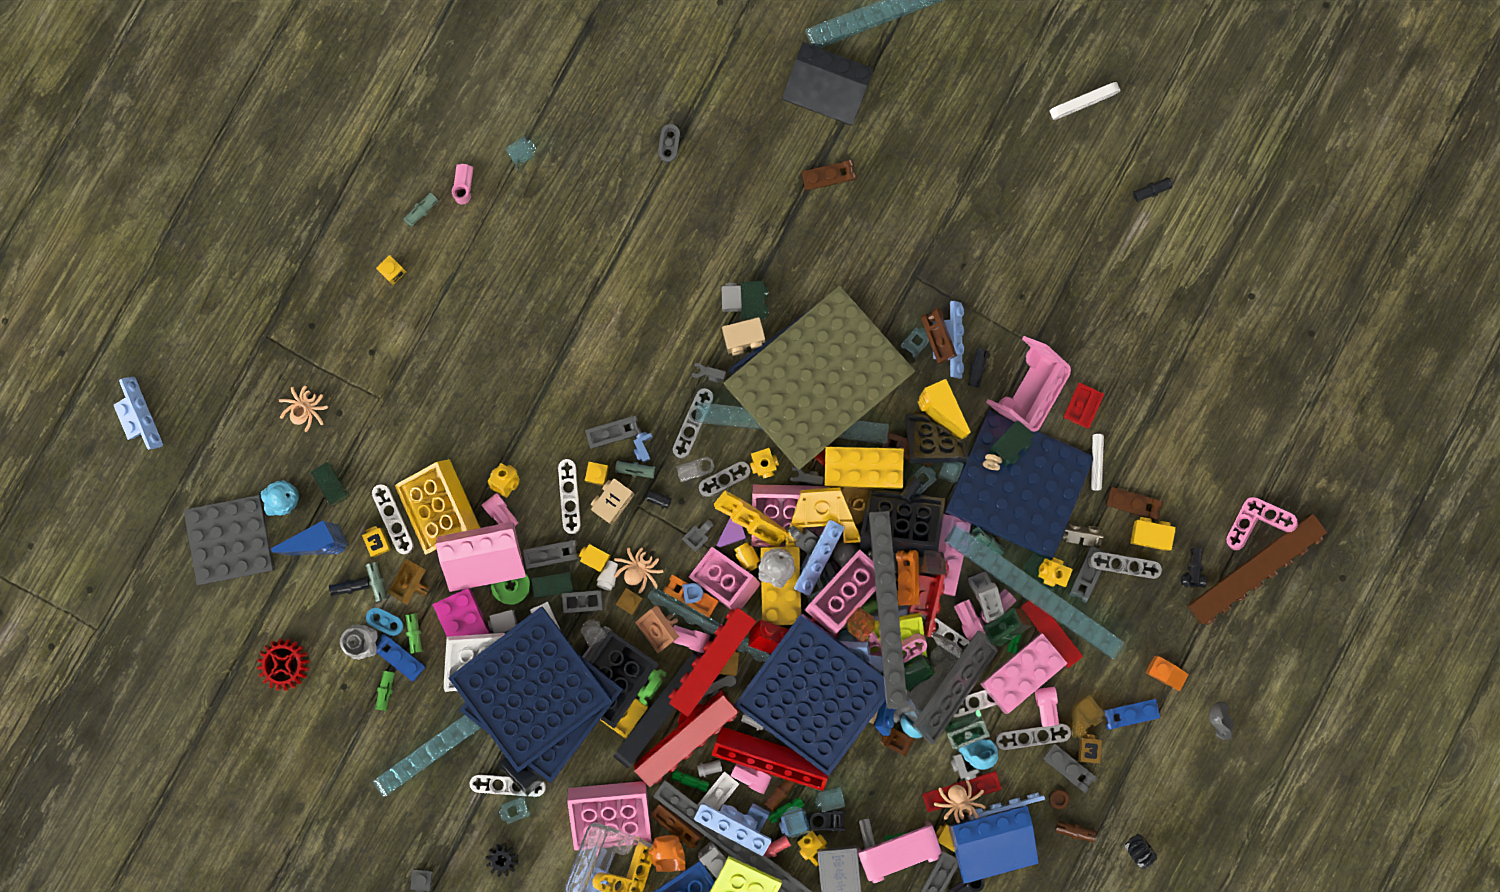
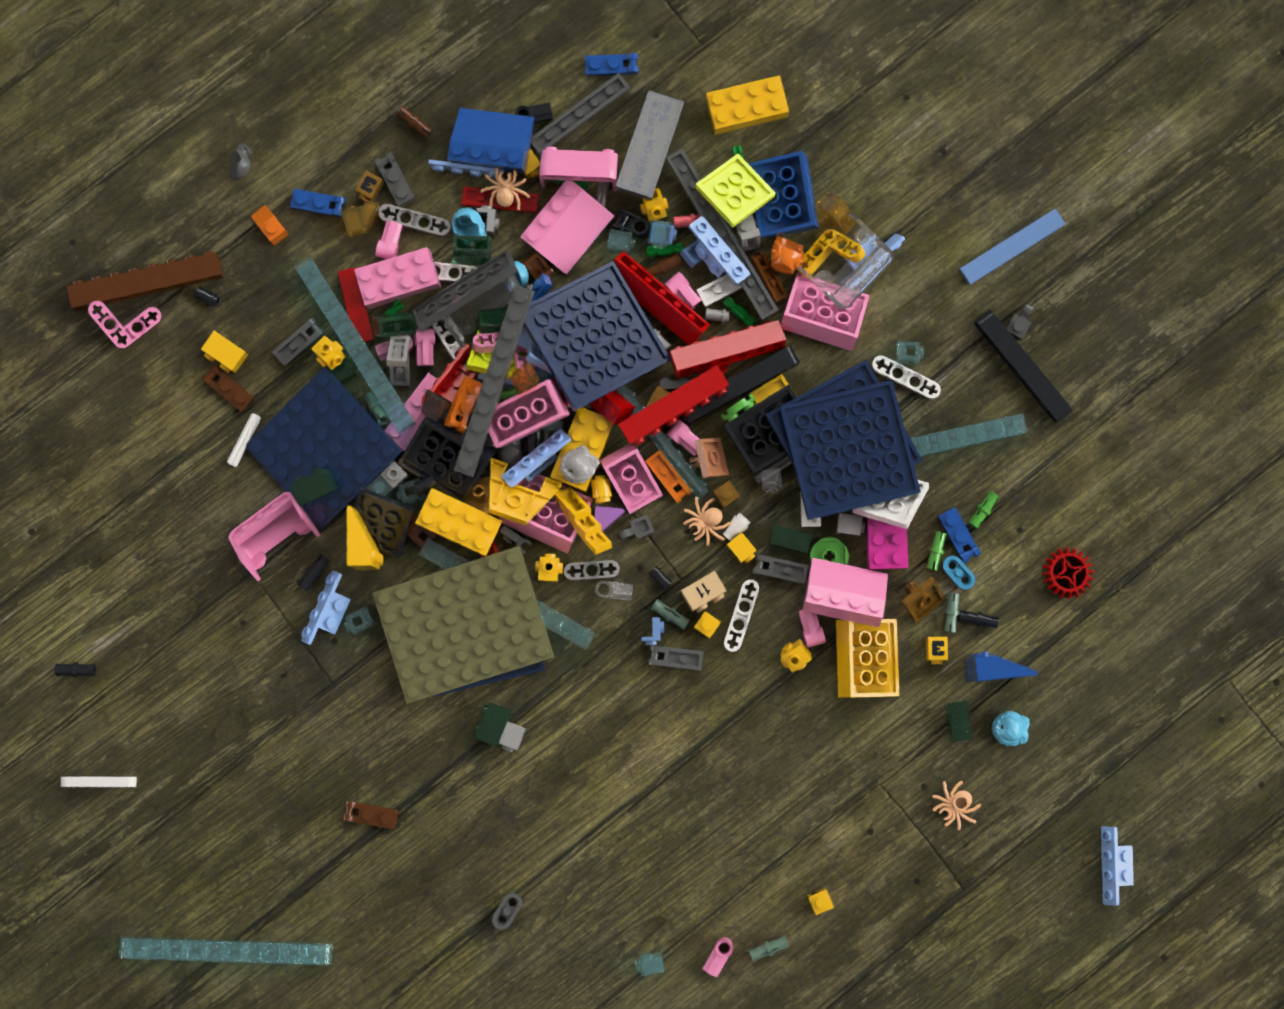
camera: 160 degrees left, 0 degrees up
dark grey plate [184,495,274,586] -> none
light grey hair [340,624,378,660] -> none
white beam [372,484,414,554] -> none
black gear [485,843,519,877] -> none
black brick [500,758,545,796] -> none
dark grey brick [562,590,604,613] -> none
light grey beam [673,388,713,459] -> none
medium blue tile [682,583,703,604] -> none
dark grey plate [692,363,726,383] -> none
tan brick [722,317,765,356] -> none
black slope [782,42,874,126] -> none
dark grey plate [788,525,820,555] -> none
reddish brown plate [921,308,957,364] -> none
tan bush [983,454,1002,470] -> none
reddish brown tile [1049,789,1069,809] -> none
dark tan hinge [1062,523,1104,547] -> none
red plate [1063,383,1104,429] -> none
light grey beam [1088,552,1162,579] -> none
black gear [1125,834,1157,869] -> none
black pin [1187,548,1203,587] -> none
none -> light grey brick [381,461,409,490]
none -> bright pink slope [520,180,614,275]
none -> black beam [974,309,1072,423]

